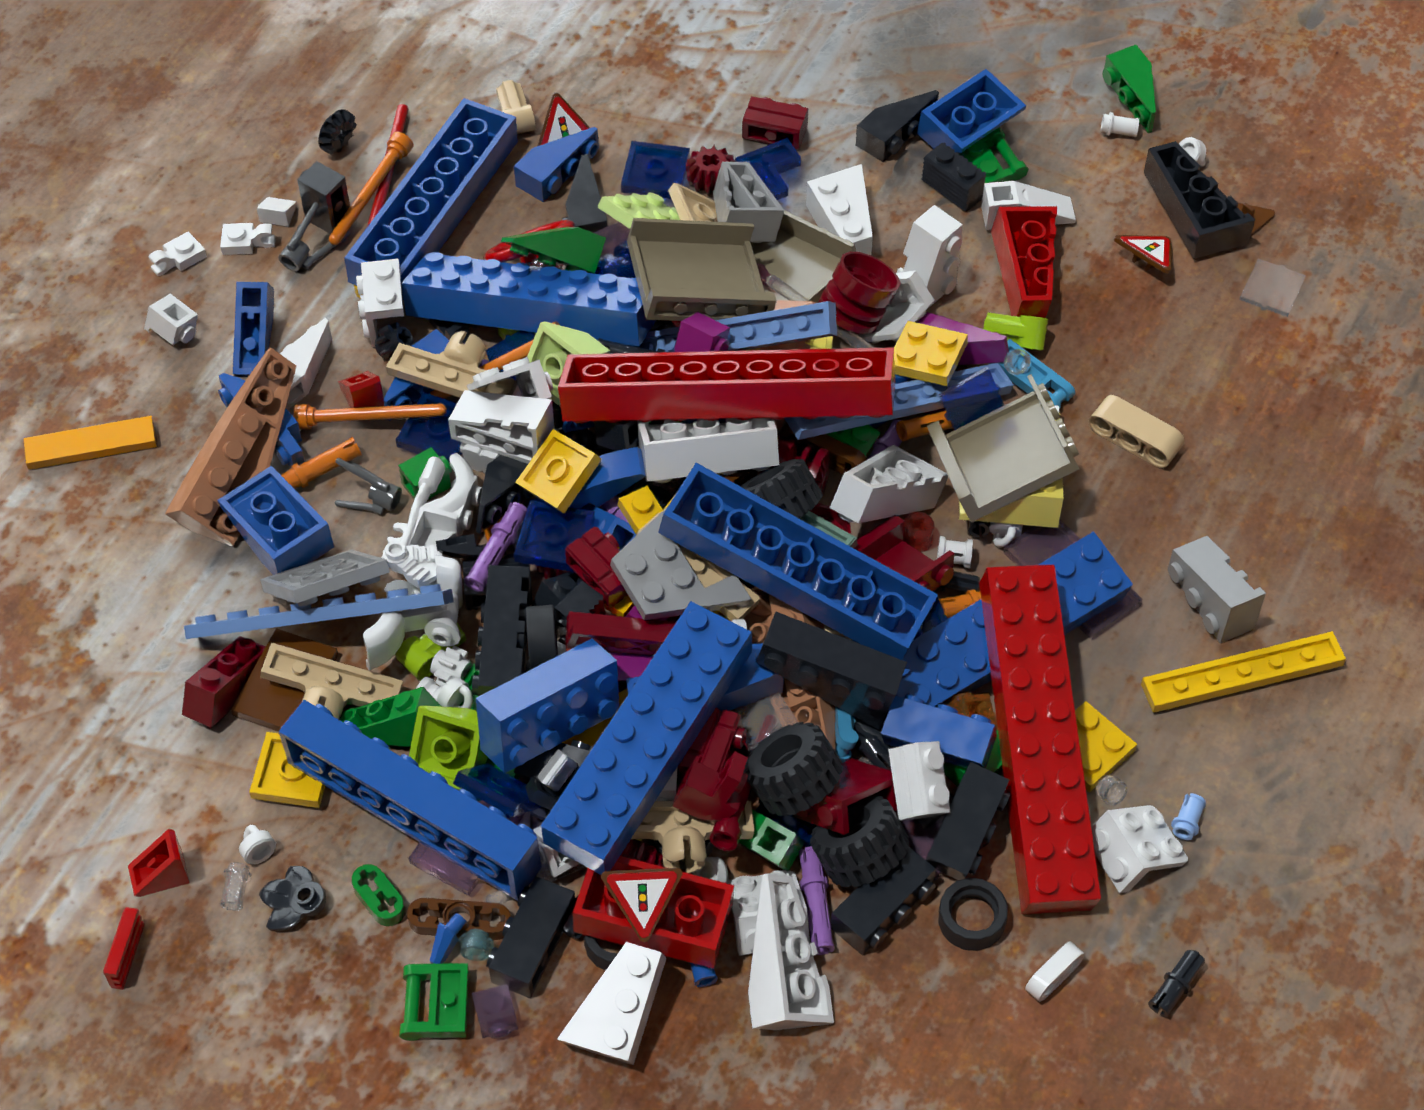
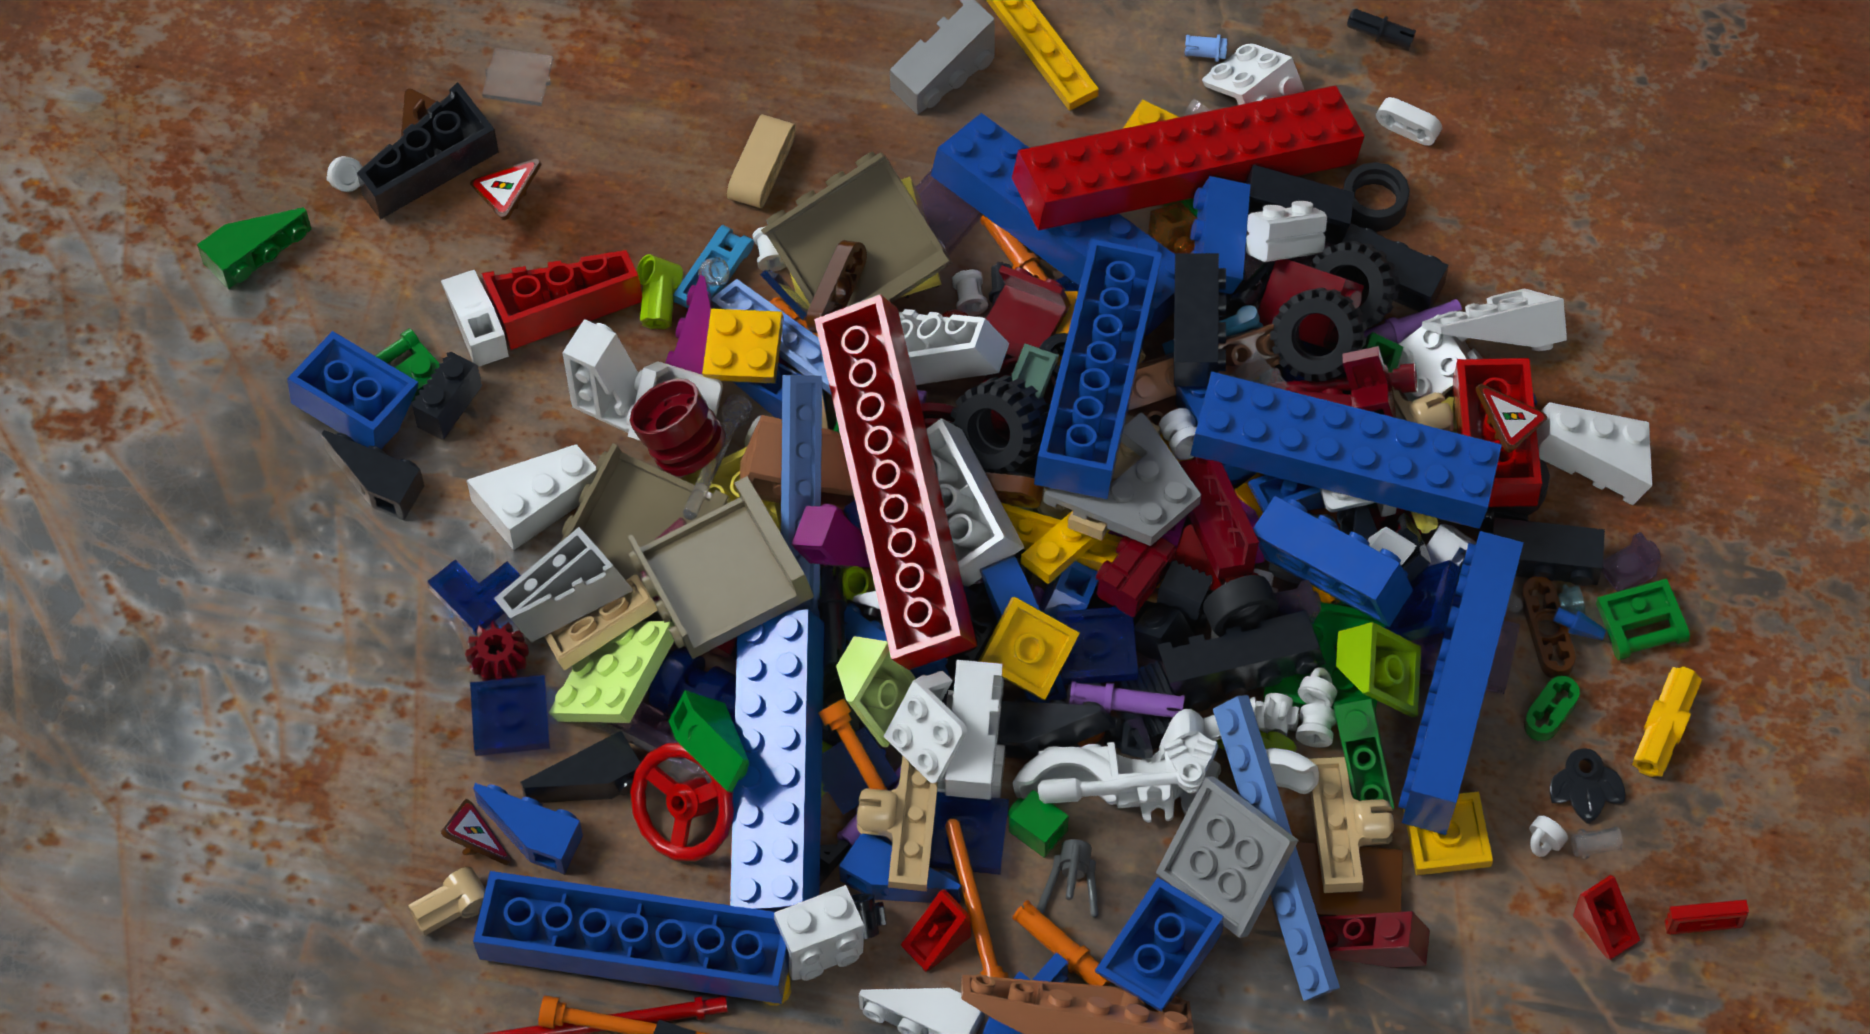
camera: 105 degrees left, 5 degrees up
dark red brick [742,96,808,150] -> none
white pin [1101,112,1139,137] -> none
none -> reddish brown beam [806,240,867,333]
none -> yellow piece [1632,667,1702,777]

